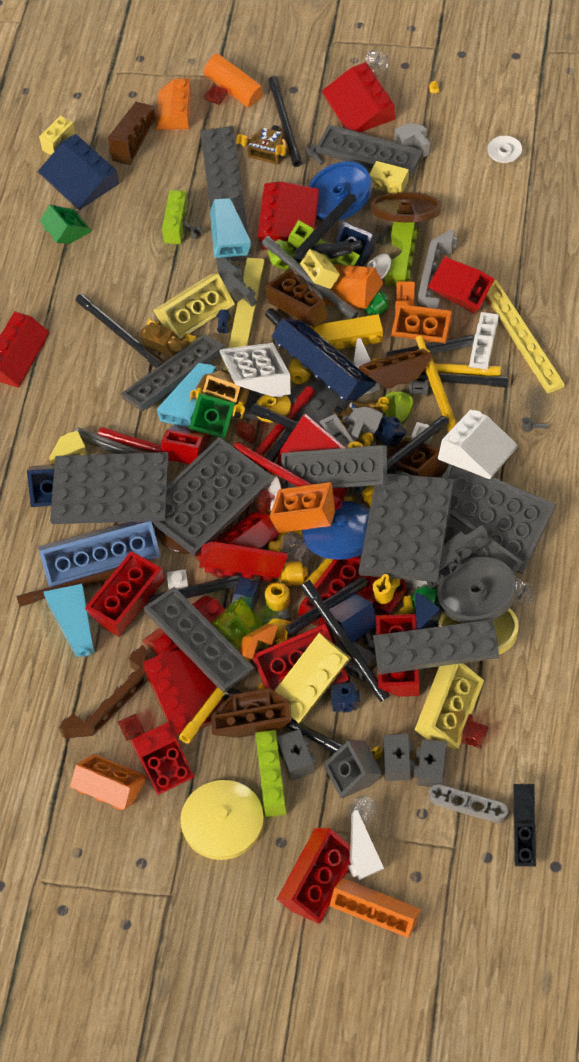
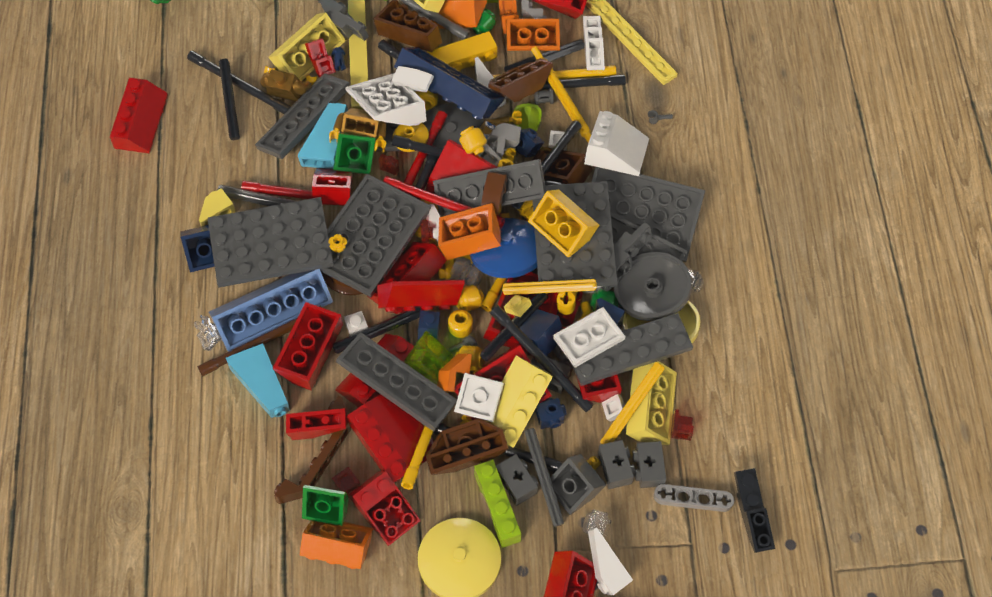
camera: 20 degrees left, 5 degrees up
none -> clear plate [194,315,222,351]
none -> black axle [219,58,240,141]
none -> red slope [286,408,346,440]
none -> green slope [302,485,349,526]
none -> red slope [305,38,336,78]
none -> yellow plate [328,234,347,253]
none -> white slope [392,66,434,92]
none -> white tile [454,373,504,423]
none -> yellow head [459,126,487,155]
none -> reddish brown slope [481,171,507,215]
none -> yellow axle [502,279,597,295]
none -> light yellow plate [504,294,532,317]
none -> dark grey axle [525,428,564,527]
none -> yellow slope [528,189,600,257]
none -> white tile [553,307,625,368]
none -> yellow axle [600,362,665,444]
none -> white plate [602,394,625,421]

